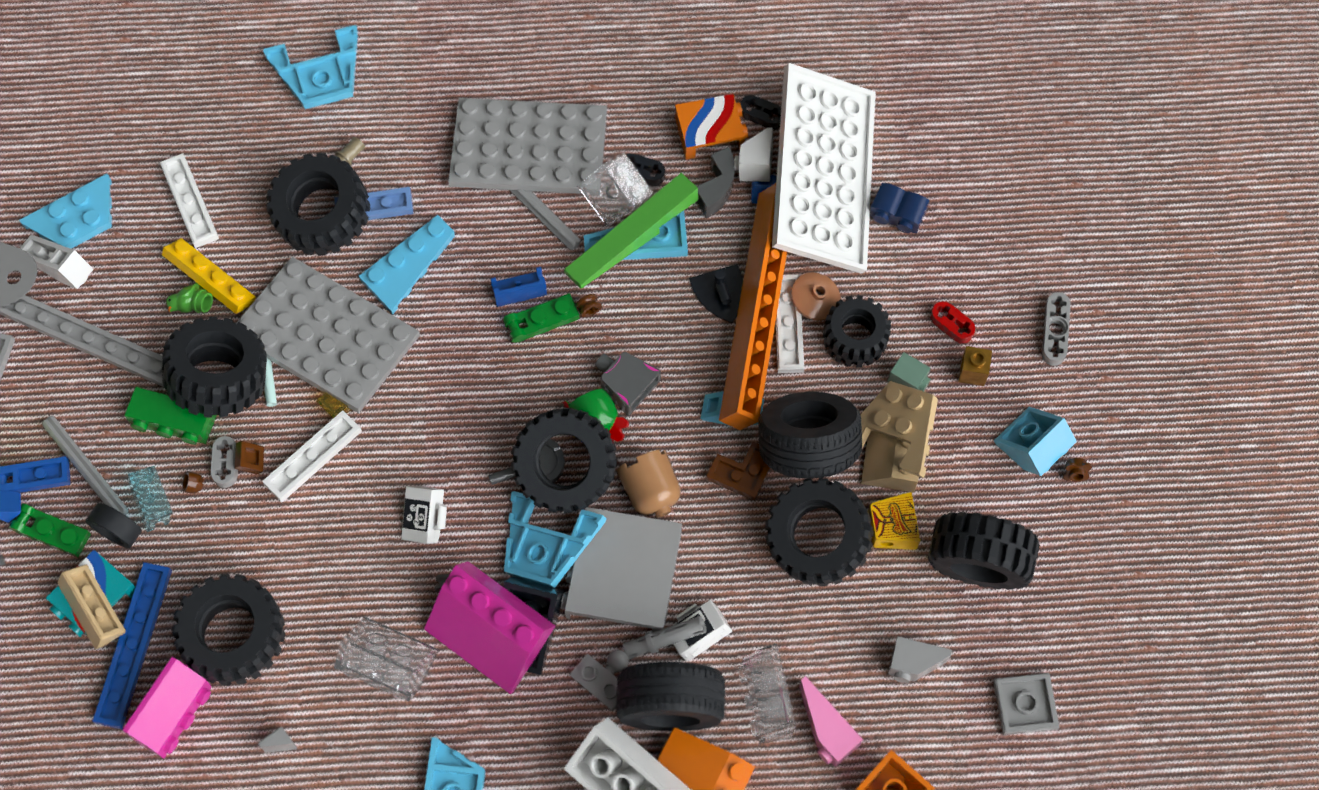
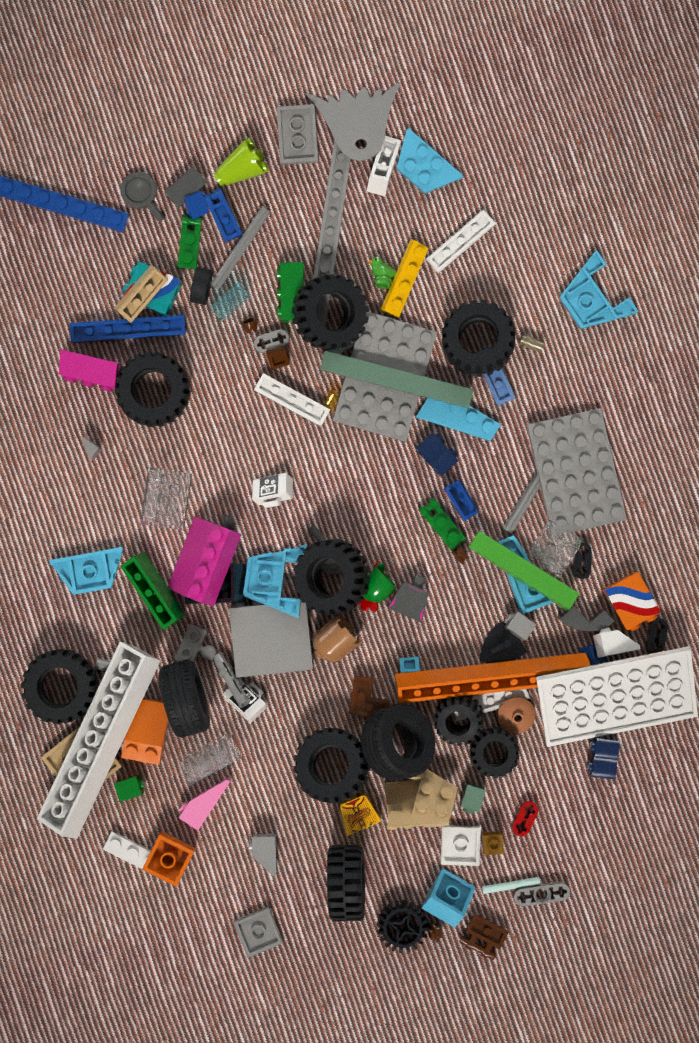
camera: 75 degrees right, 20 degrees up
none -> green brick [120,552,187,630]
none -> sand green tile [320,351,474,409]
none -> black gear [377,899,429,953]
none -> dark blue brick [415,433,458,477]
none -> black tyre [434,695,484,746]
none -> white tile [441,825,481,866]
none -> reddish brown plate [459,913,509,960]
none -> light aqua piece [482,877,540,894]
none -> light grey brick [504,611,536,641]

